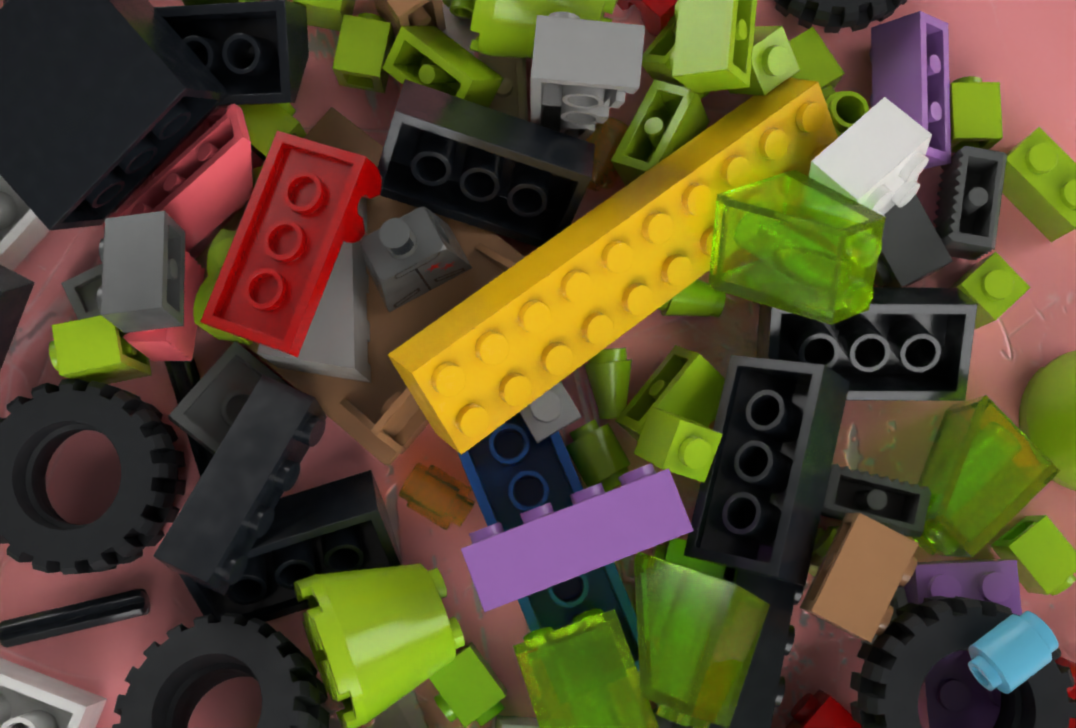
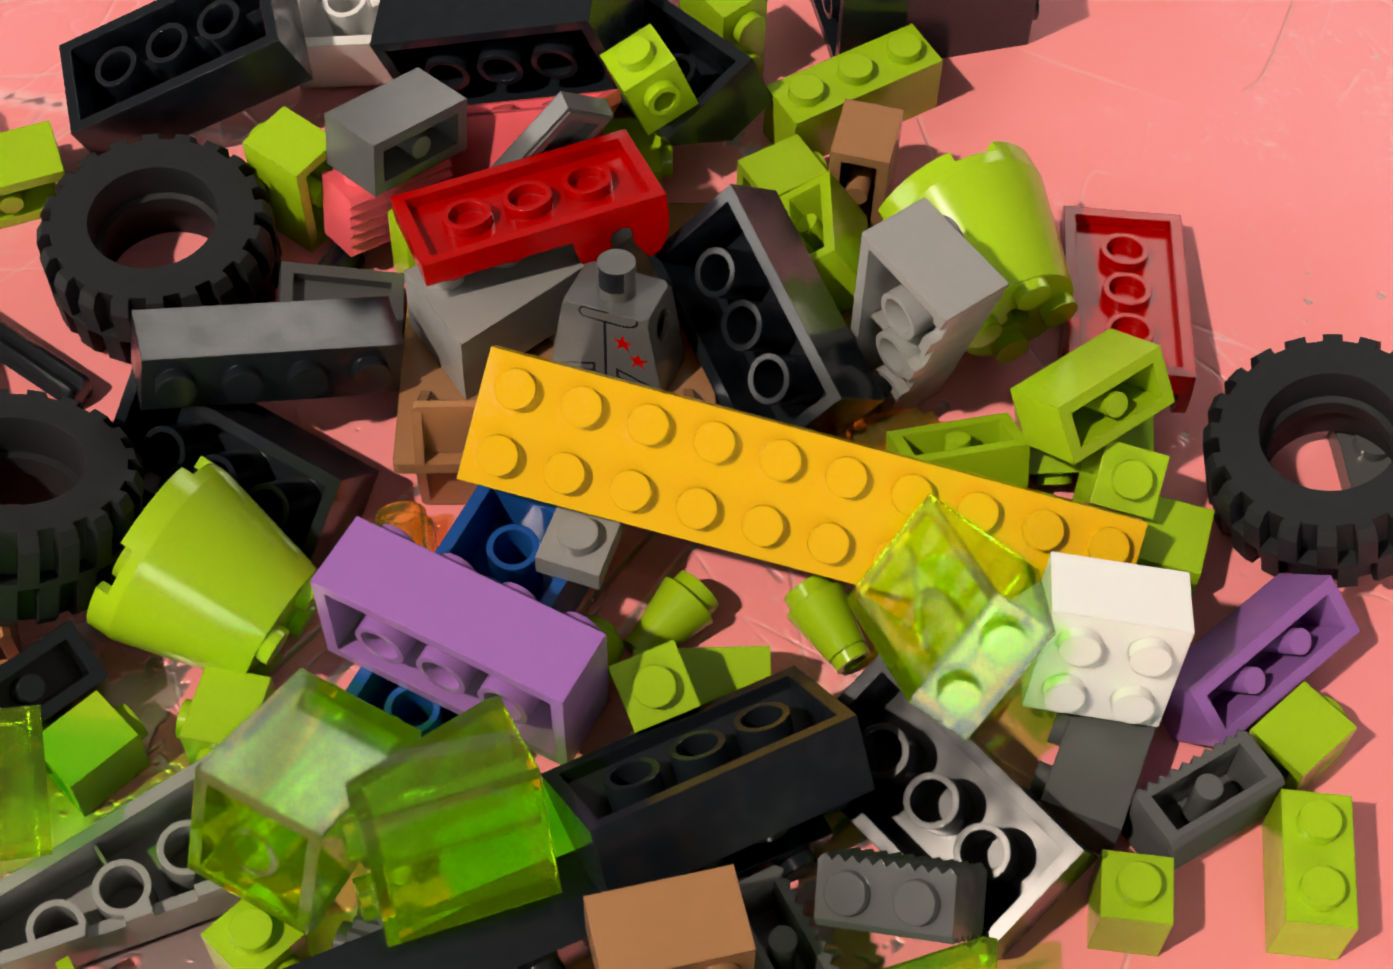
camera: 50 degrees right, 25 degrees down
none -> dark grey tile [492,91,614,167]
none -> lime brick [599,23,699,136]
none -> dark grey brick [814,847,987,945]

